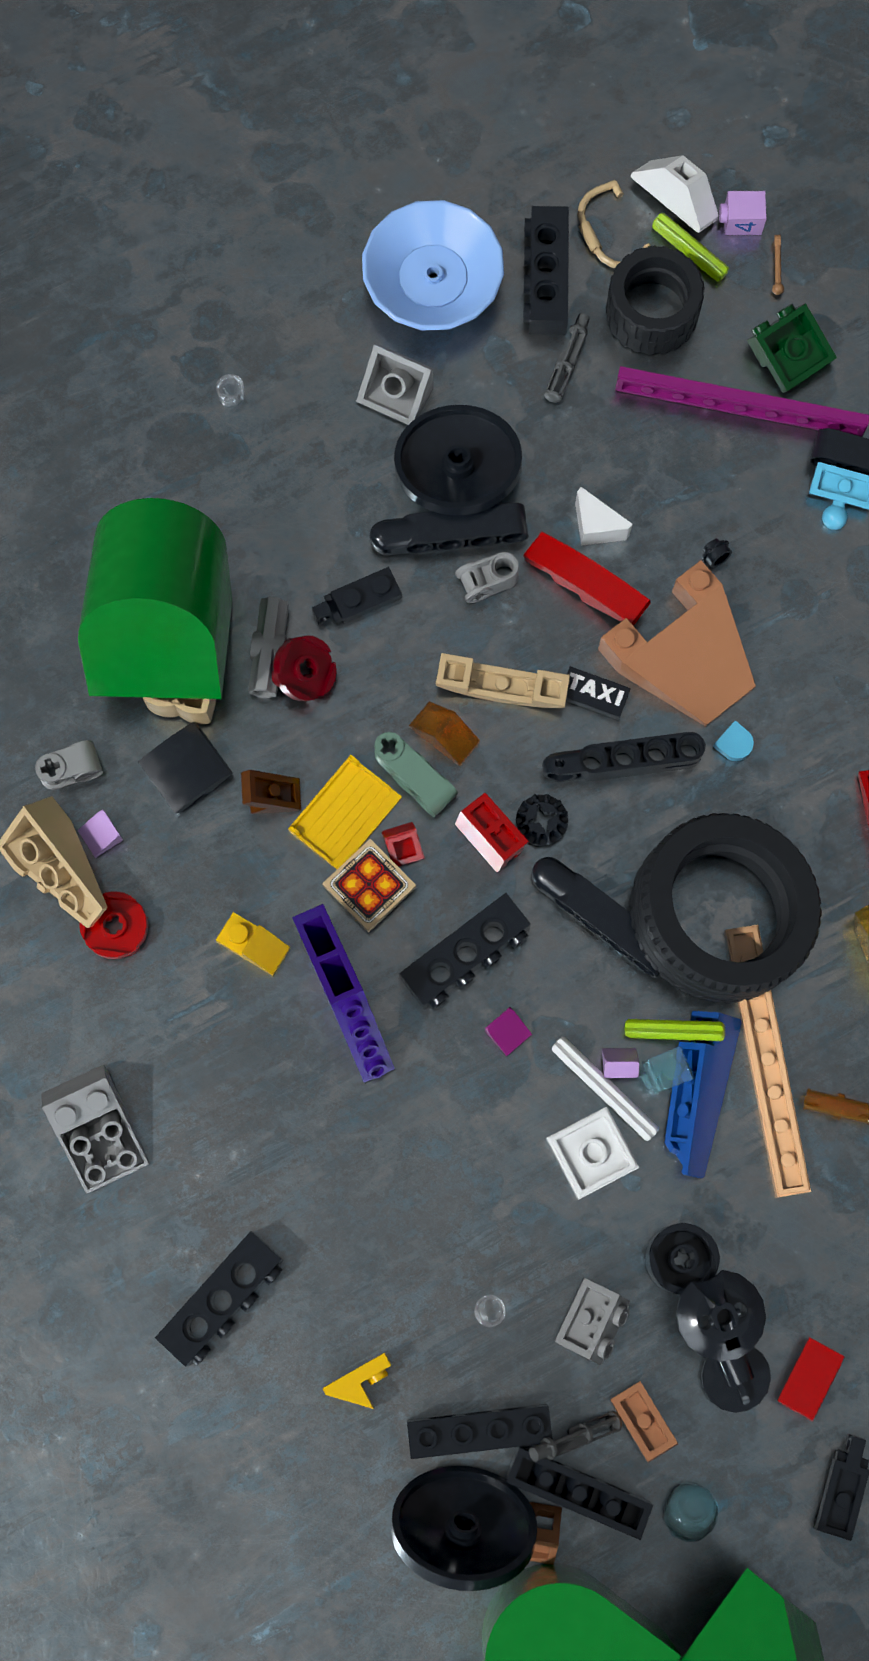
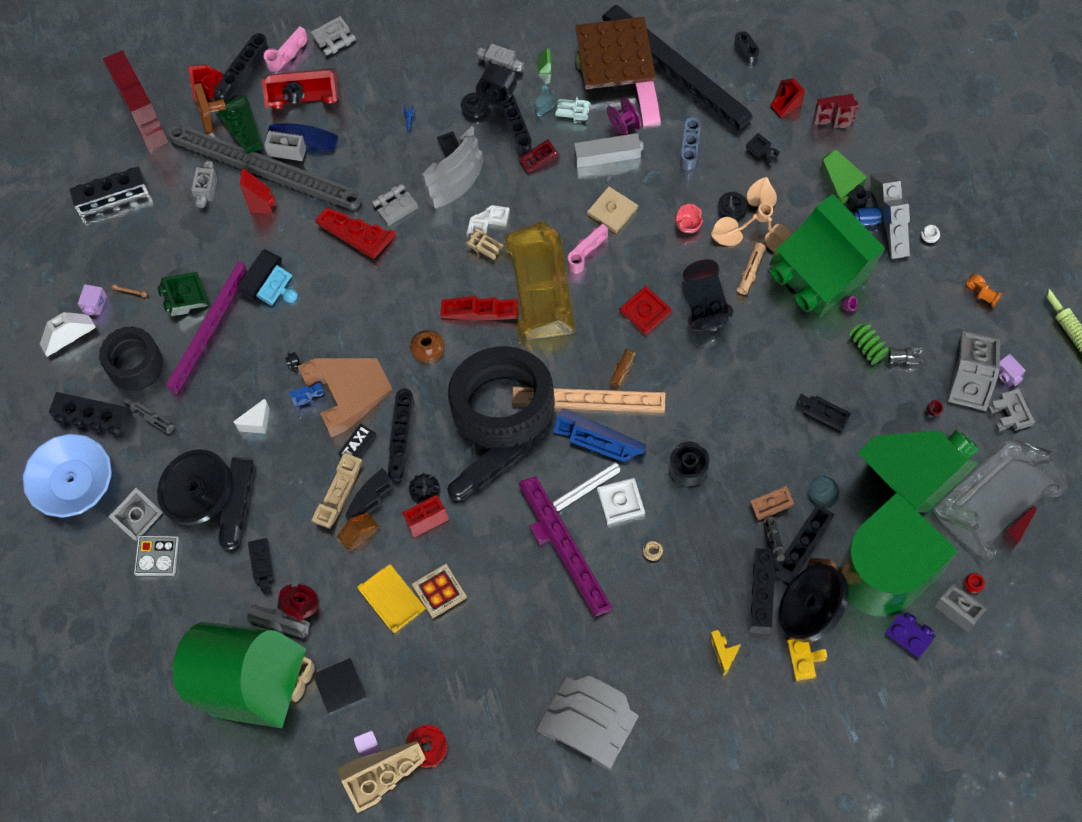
camera: 75 degrees left, 10 degrees down
light grey piece [35,740,103,790] -> none
light grey slope [41,1064,149,1194] -> none
black brick [155,1231,284,1367] -> none
clear bush [216,374,245,407] -> none
yellow slope [216,912,291,976] -> none
reddish brown slope [241,770,301,814] -> none
dark purple slope [292,904,395,1083] -> none
sand green piece [374,732,458,817] -> none
red slope [382,822,424,867] -> none
black brick [399,893,531,1010] -> none
light grey piece [455,552,519,603] -> none
clear bush [474,1295,506,1327] -> none
red slope [523,532,651,626] -> none
light grey bracket [555,1278,630,1365] -> none
tan piece [577,180,651,269] -> none
lavender slope [602,1048,639,1078] -> none
lime axle [625,1019,725,1041] -> none
clear light blue bracket [640,1046,694,1094] -> none
lime axle [652,213,729,282] -> none
black piece [676,1270,771,1413] -> none
medium azure tile [713,721,754,761] -> none
red hinge [777,1337,845,1422] -> none
none -> tile [134,536,179,576]
none -> blue plate [289,383,325,406]
none -> black slope [345,468,393,525]
none -> dark orange piece [410,330,444,363]
none -> magenta tile [518,476,613,617]
none -> light grey slope [537,676,639,771]
none -> tan plate [643,541,663,561]
none -> yellow plate [787,639,827,682]

